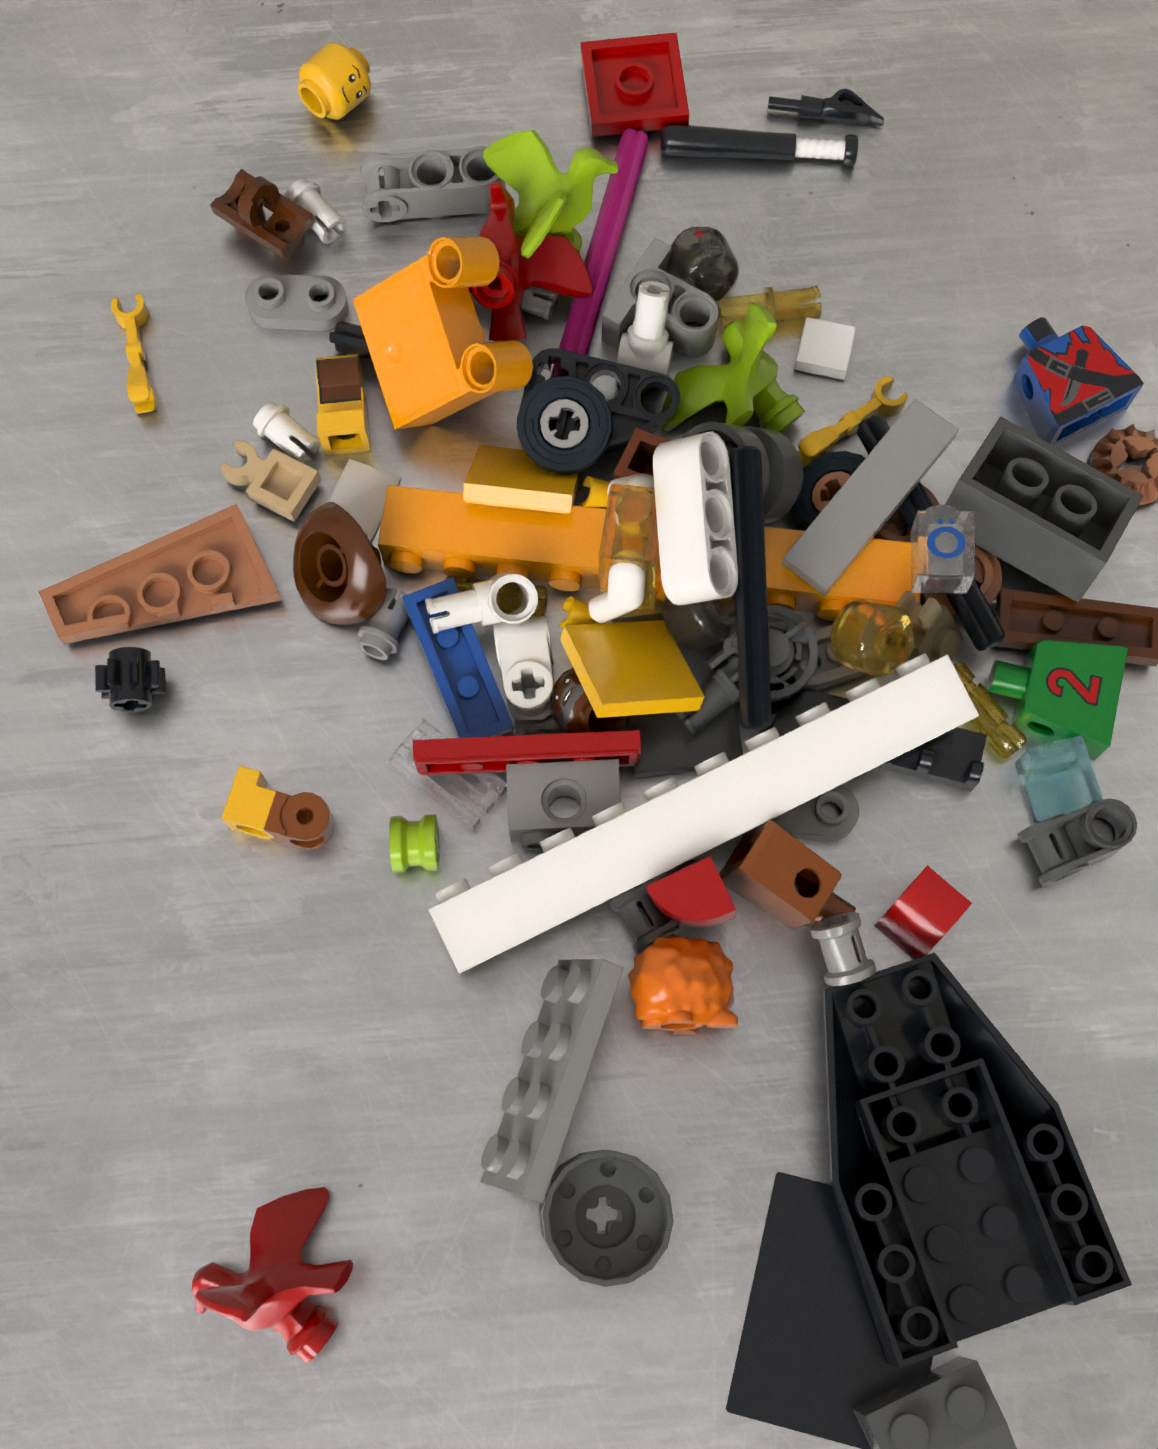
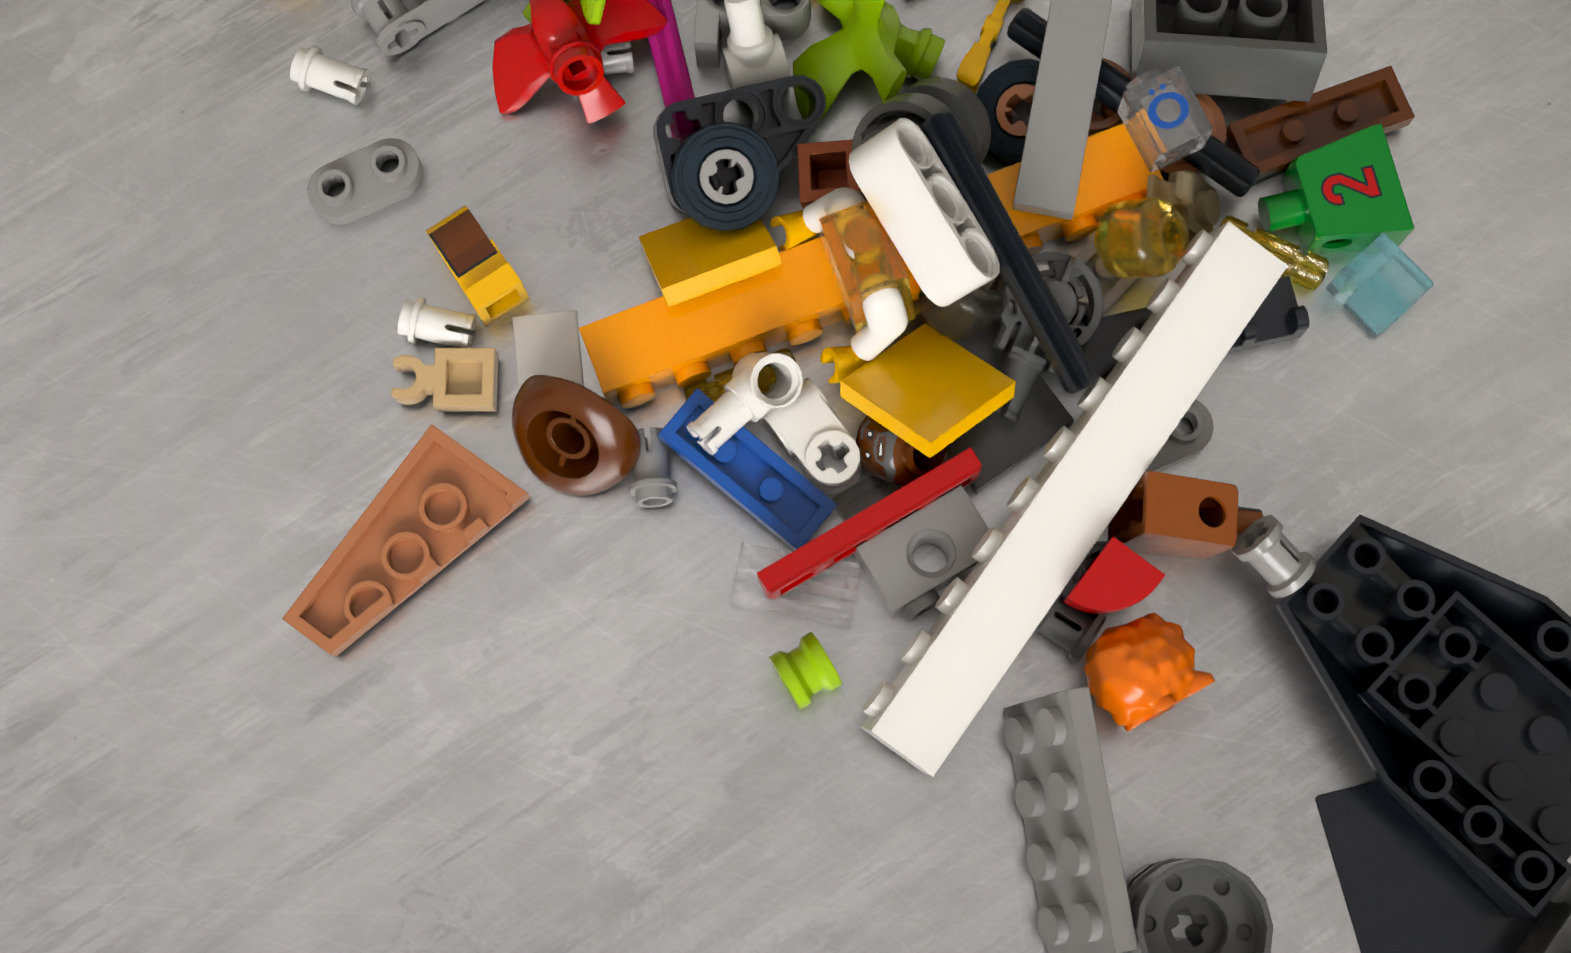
camera: 25 degrees left, 5 degrees up
black gear [95,647,166,712] -> none
yellow piece [110,293,156,414] -> none
reddish brown hips [210,169,315,260] -> none
leg [221,765,335,849] -> none
light orange piece [329,236,533,430] -> none
red brick [874,865,972,959] -> none
dark grey piece [1017,798,1137,886] -> none

